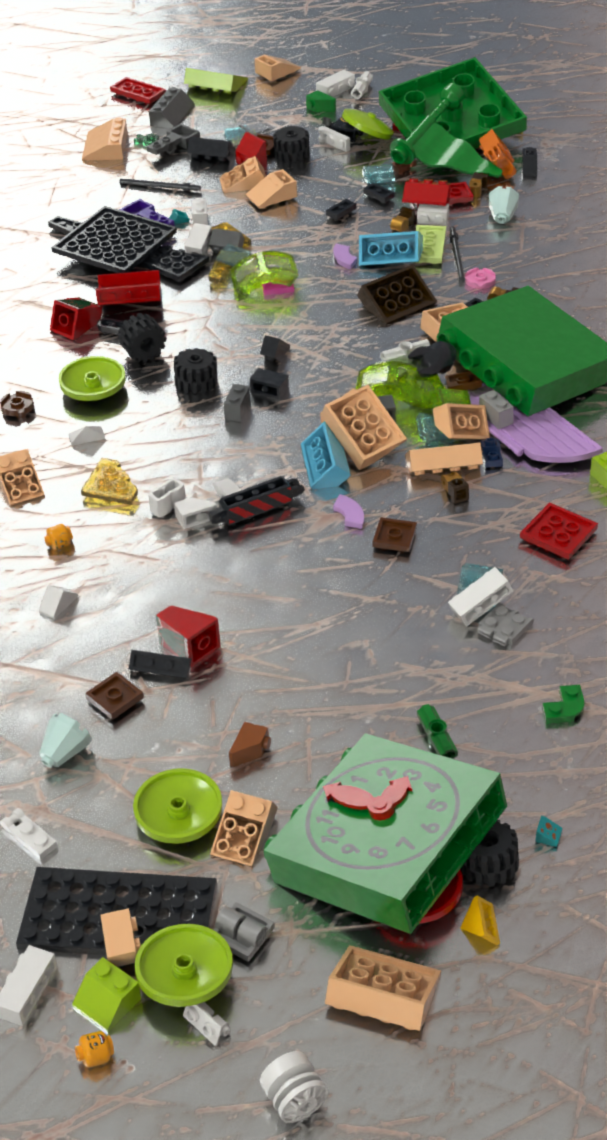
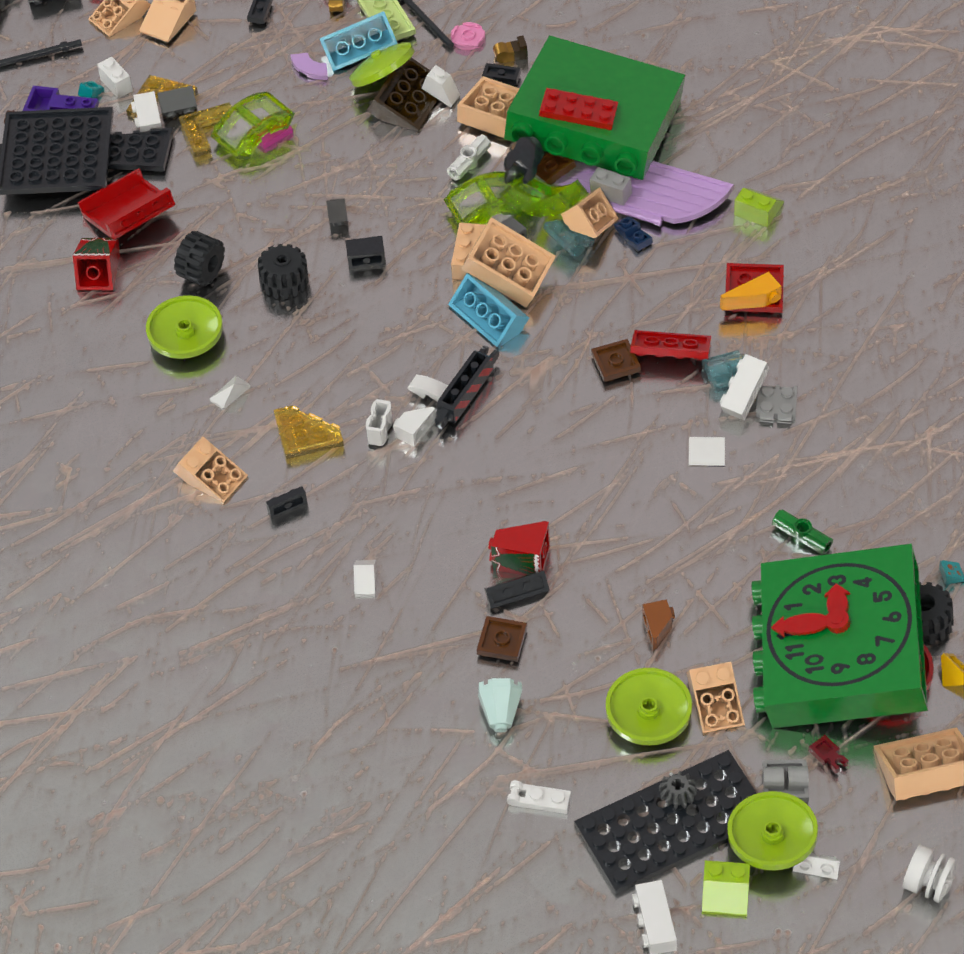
camera: 30 degrees left, 10 degrees up
reddish brown plate [0,390,35,418] -> none
light orange head [44,523,73,550] -> none
light orange head [75,1031,114,1068] -> none
black plate [97,318,124,335] -> none
light nougat brick [101,908,141,967] -> none
clear light blue piece [216,244,251,269] -> none
dark grey brick [223,384,251,422] -> none
lavender tile [333,494,364,529] -> none
light nougat slope [405,443,483,476] -> none
dark brown leg [441,472,469,504] -> none
green plate [542,685,585,724] -> none
none -> black plate [266,486,308,519]
none -> lime dish [349,42,415,87]
none -> white slope [422,65,460,108]
none -> red plate [539,88,618,130]
none -> red plate [630,330,711,360]
none -> dark grey gear [659,771,697,809]
none -> white sticker [689,437,725,466]
none -> light orange slope [720,272,782,310]
none -> dark red plate [808,735,849,774]

